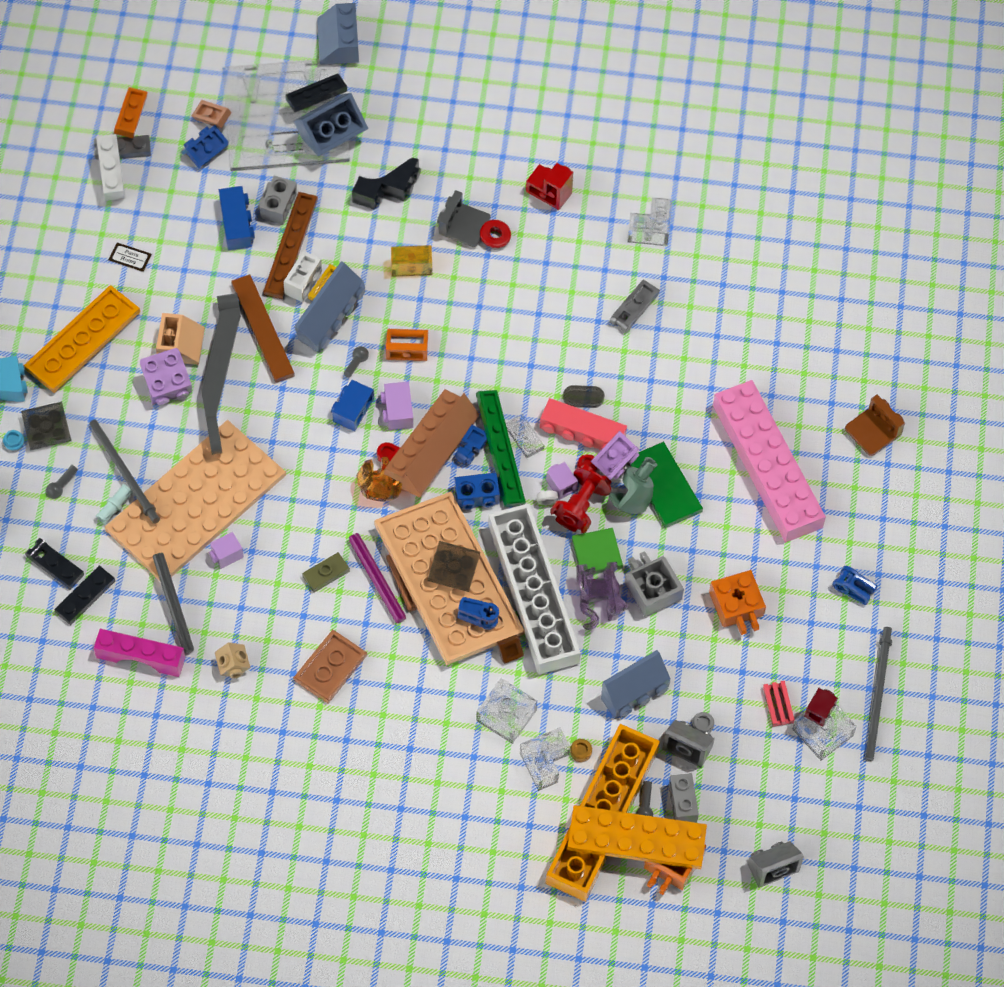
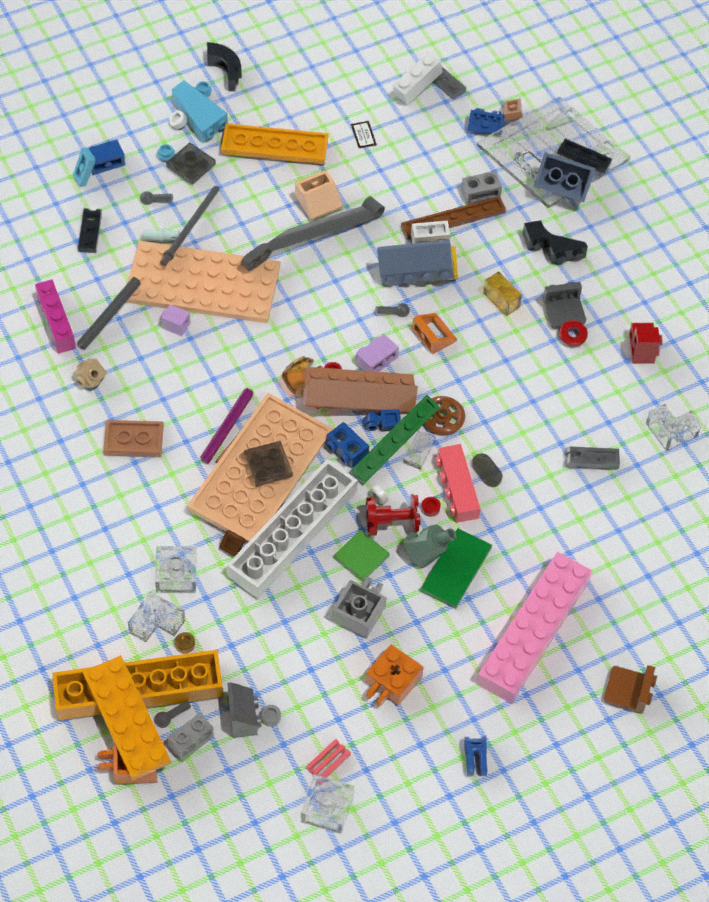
camera: 55 degrees right, 5 degrees down
black plate [54,565,116,625] -> none
orange plate [114,87,148,138] -> none
lavender bracket [140,348,192,405] -> none
blue brick [218,186,255,251] -> none
dark orange tile [231,274,295,383] -> none
olive plate [302,552,350,593] -> none
sand blue slope [317,3,359,65] -> none
blue brick [331,380,374,432] -> none
blue piece [457,597,499,630] -> none
lavender brick [546,462,578,500] -> none
clear purple animal [576,562,628,630] -> none
lavender bracket [591,431,639,480] -> none
sand blue slope [601,650,671,719] -> none
flat silver slope [748,841,804,888] -> none
dark red brick [804,688,838,727] -> none
dark grey bar [865,627,892,761] -> none
none -> dark orange plate [423,396,466,435]

